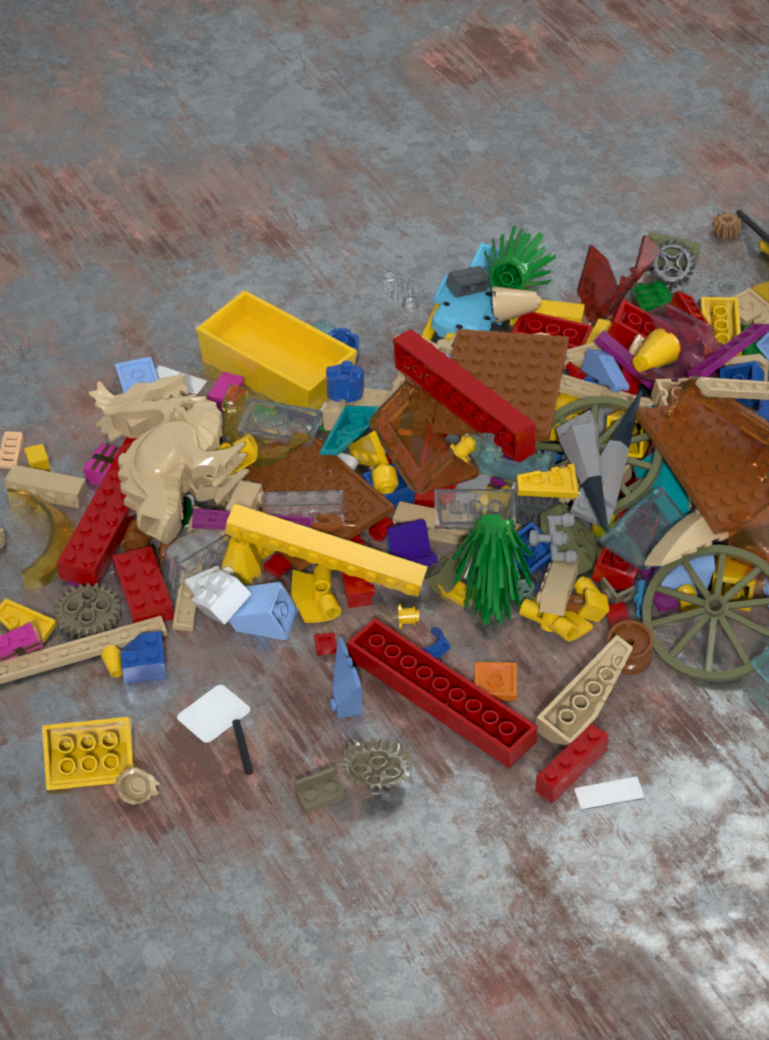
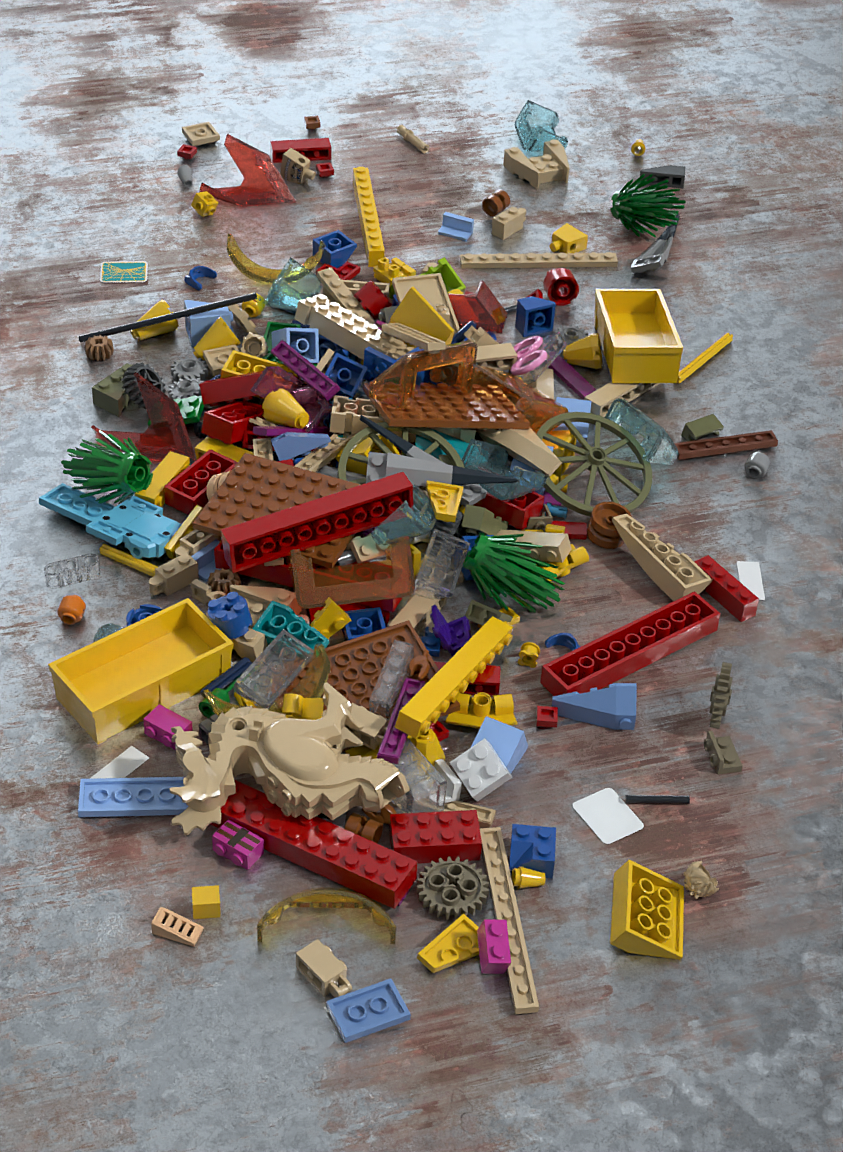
camera: 80 degrees left, 5 degrees down
tan brick [4,464,88,509] -> none
yellow head [371,464,399,494] -> none
dark grey brick [446,266,490,298] -> none
yellow brick [450,436,477,463] -> none
orange plate [474,662,517,701] -> none
tan cone [492,287,542,323] -> none
light grey piece [530,513,578,564] -> none
none -> orange head [57,595,86,625]

